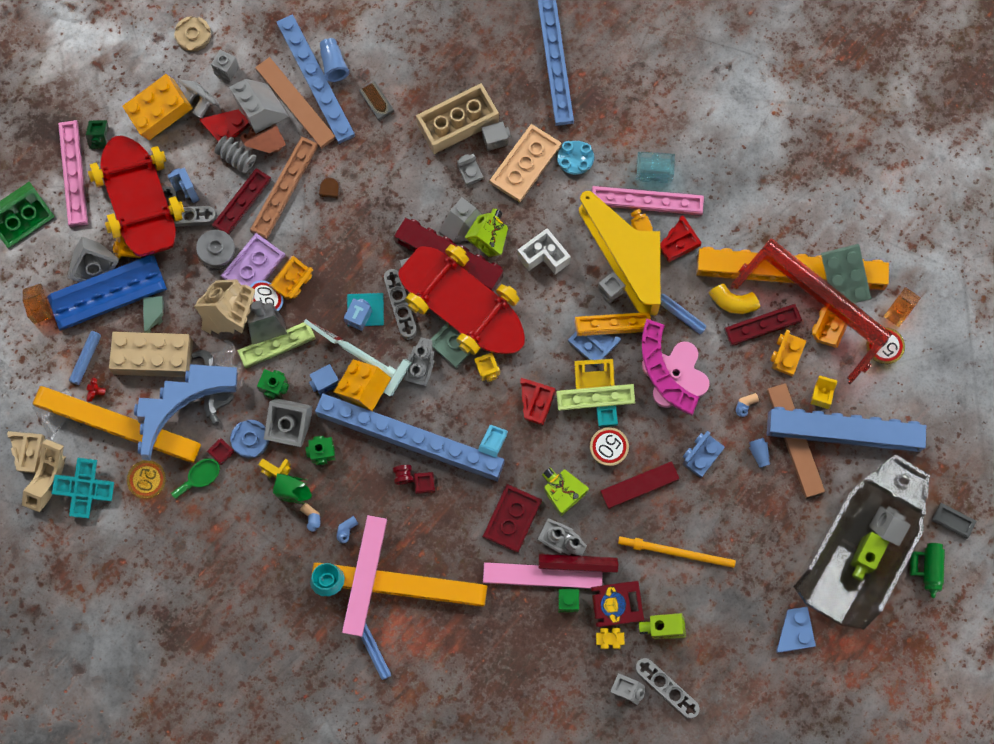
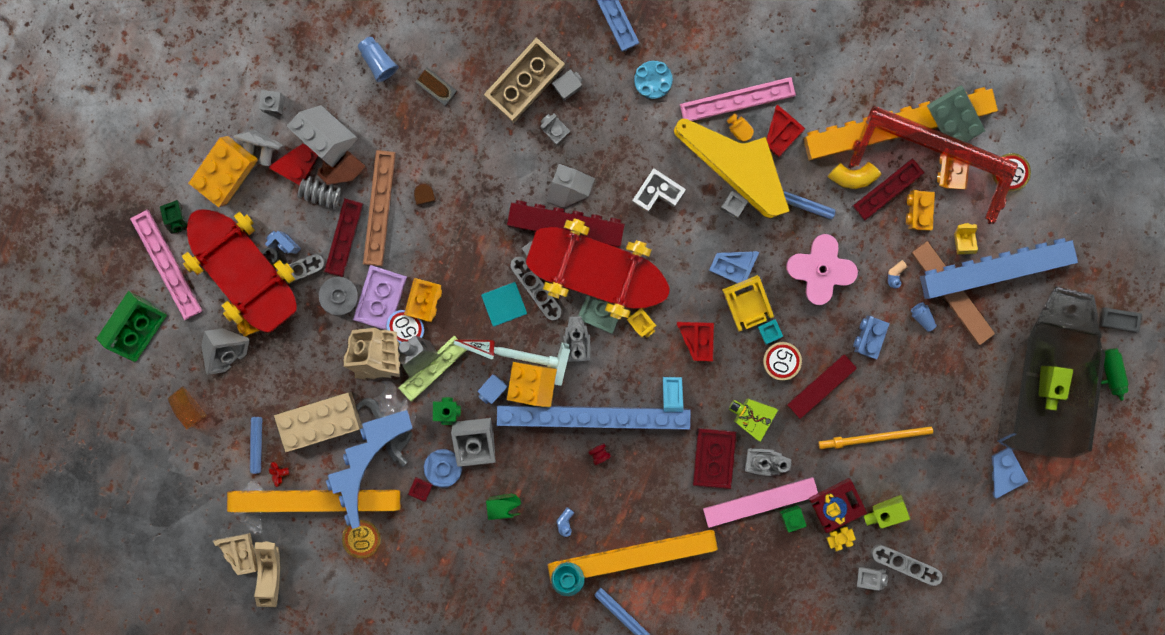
camera: 20 degrees left, 15 degrees up
blue plate [47,256,167,331] -> none
teal plate [52,457,115,518] -> none
sand green slope [143,296,164,333] -> none
green piece [171,458,220,499] -> none
tan tile [174,16,211,52] -> none
nougat tile [255,57,336,149] -> none
yellow bracket [258,458,291,478] -> none
medium blue plate [277,14,355,144] -> none
medium blue arm [300,503,321,532] -> none
green brick [306,436,336,465] -> none
bright pink tile [342,515,387,637] -> none
medium blue brick [344,298,372,331] -> none
dark red tile [414,472,435,494] -> none
lime torso [465,209,508,257] -> none
light nougat plate [489,124,562,203] -> none
dark red tile [538,554,618,573] -> none
yellowish green tile [556,384,635,410] -> none
light orange tile [574,312,651,336] -> none
clear light blue brick [636,152,675,183] -> none
dark pink tile [642,319,699,416] -> none
light grey brick [869,506,911,546] -> none
clear orange slope [884,287,921,327] -> none

